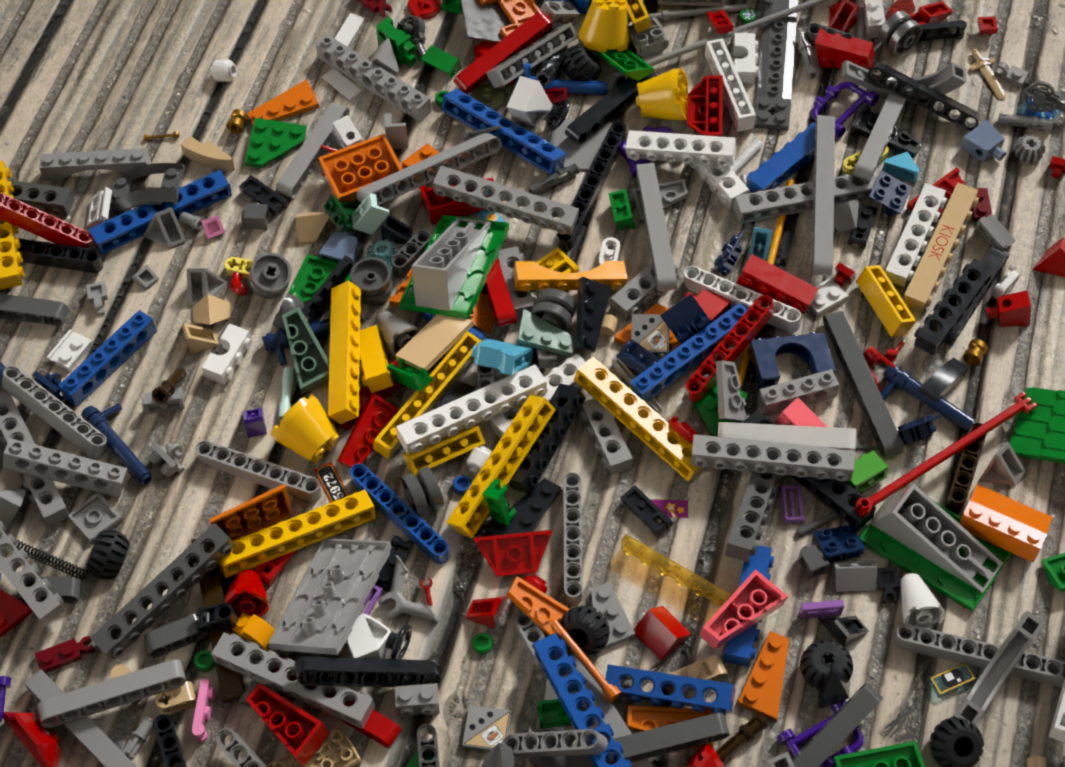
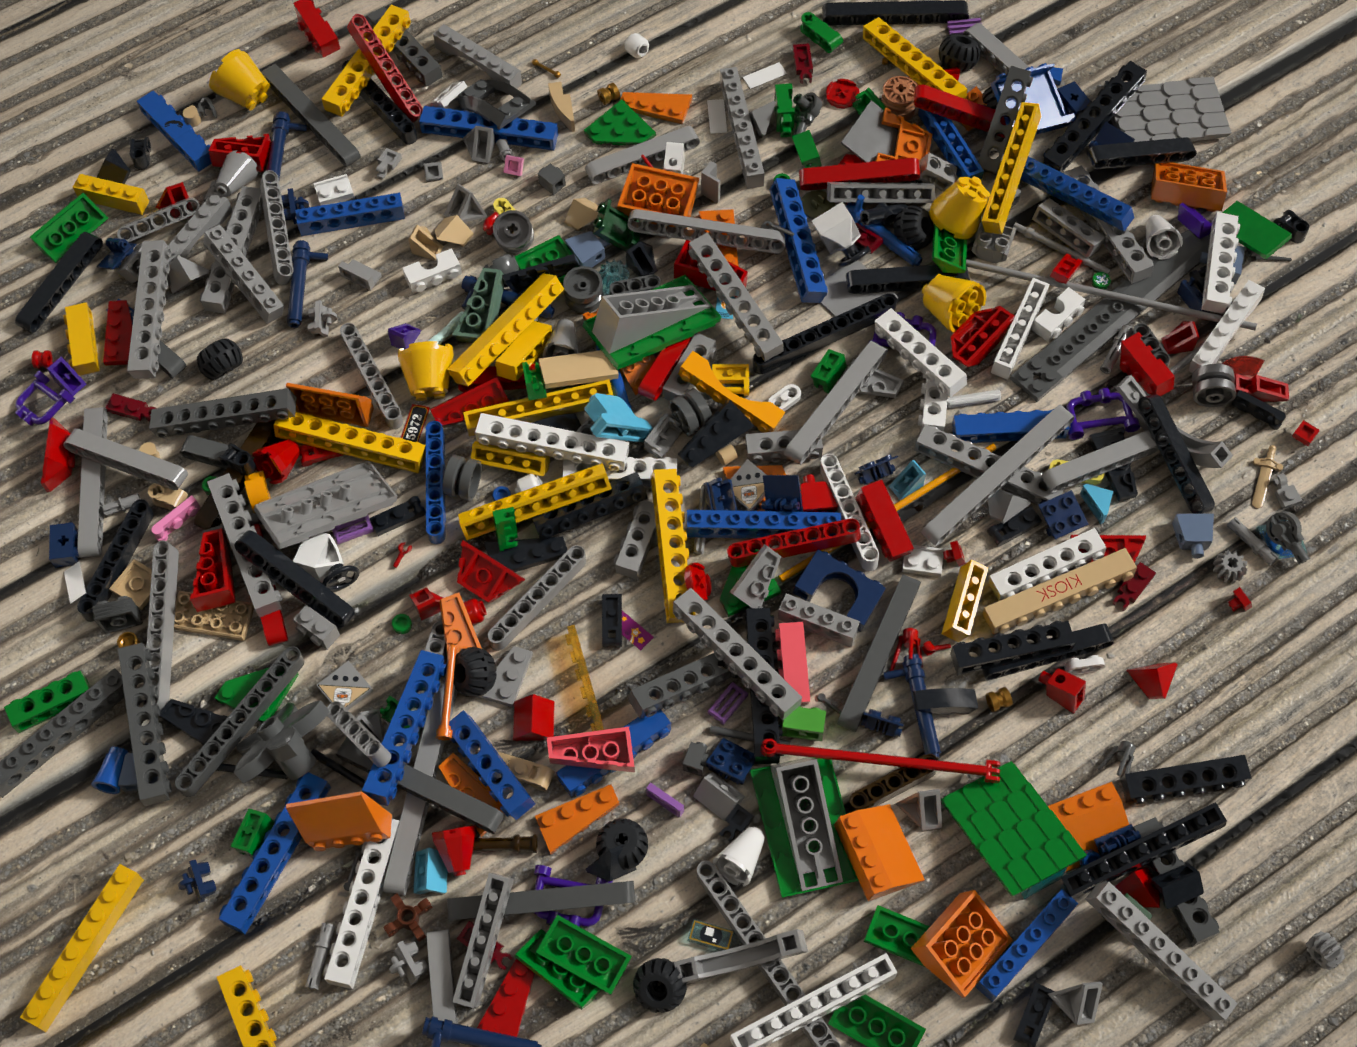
camera: 40 degrees right, 5 degrees up
black piece [15,540,88,580] -> none
light grey tile [67,492,123,545] -> none
dark brown pin [152,368,186,404] -> none
black plate [239,175,288,216] -> none
light aqua panel [352,193,390,234] -> none
light grey piece [378,555,439,623] -> none
sand green wing [516,309,576,357] -> none
dark grey pin [528,163,580,195] -> none
white beam [718,422,857,449] -> none
black slope [818,615,869,648] -> none
light grey panel [975,214,1015,251] -> none

